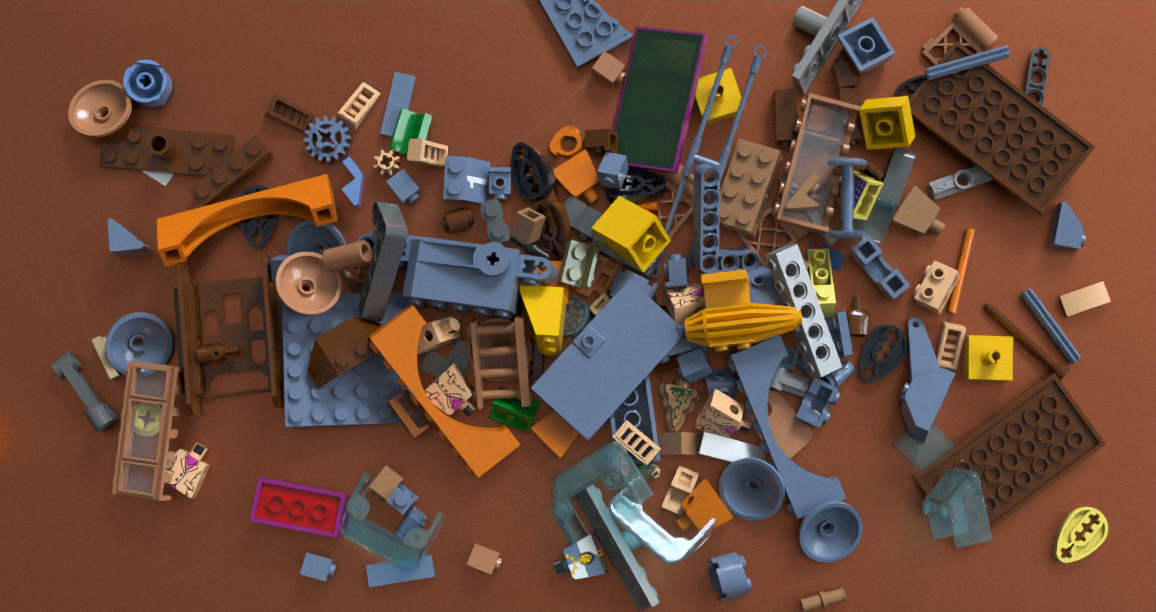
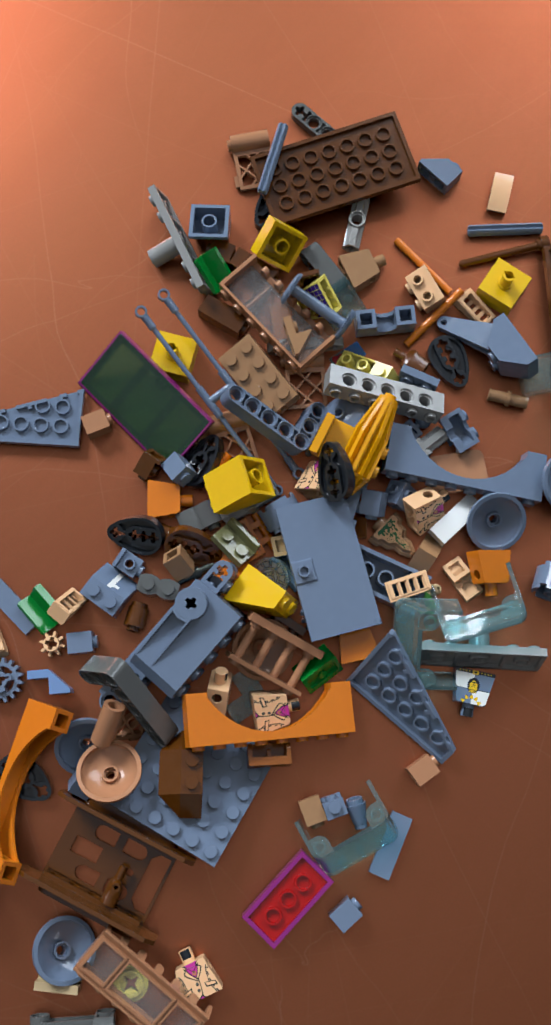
camera: 55 degrees left, 5 degrees down
orange piece [549,125,583,158] -> none
sand blue brick [664,254,688,287] -> none
sand blue cone [821,360,855,388] -> none
none -> green panel [194,246,232,295]
none -> black piece [318,442,355,502]
none -> sand blue wing [346,629,456,764]
none -> orange bar [403,288,464,348]
none -> medium nougat pin [487,388,529,409]

